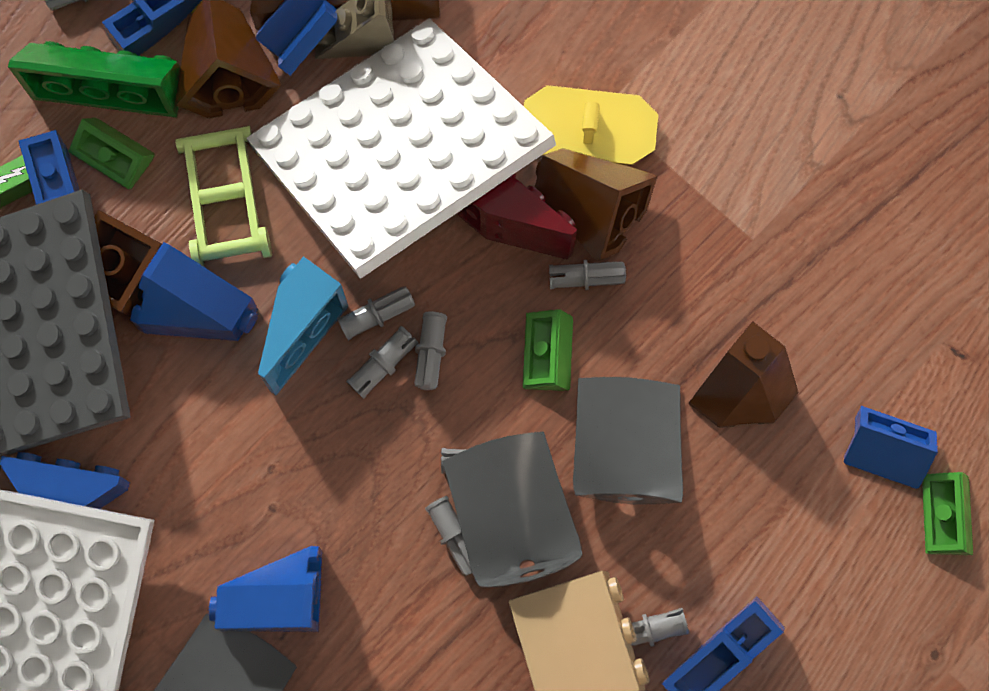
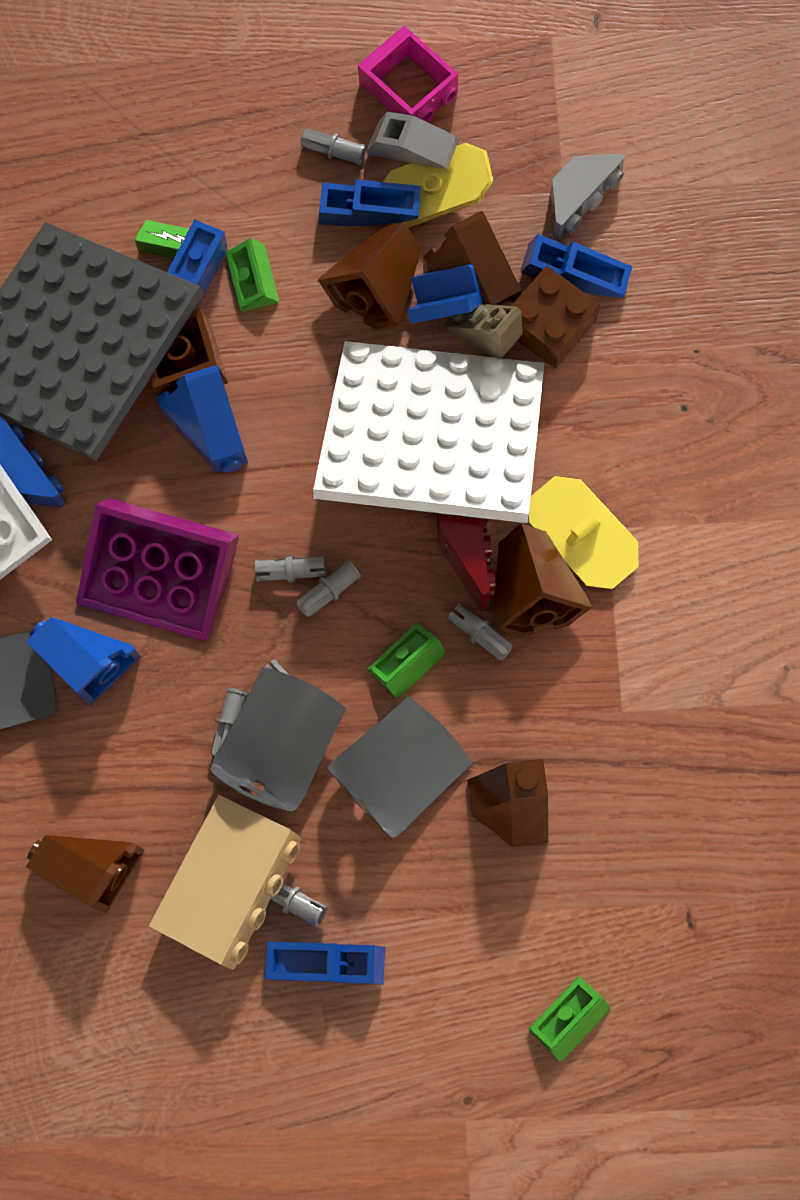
camera: 50 degrees right, 0 degrees up
green slope [8,41,181,118] -> none
yellowish green piece [175,126,272,267] -> none
dark azure slope [258,256,349,395] -> none
light grey axle [337,287,415,341] -> none
blue panel [844,406,938,489] -> none
none -> magenta slope [76,498,239,641]

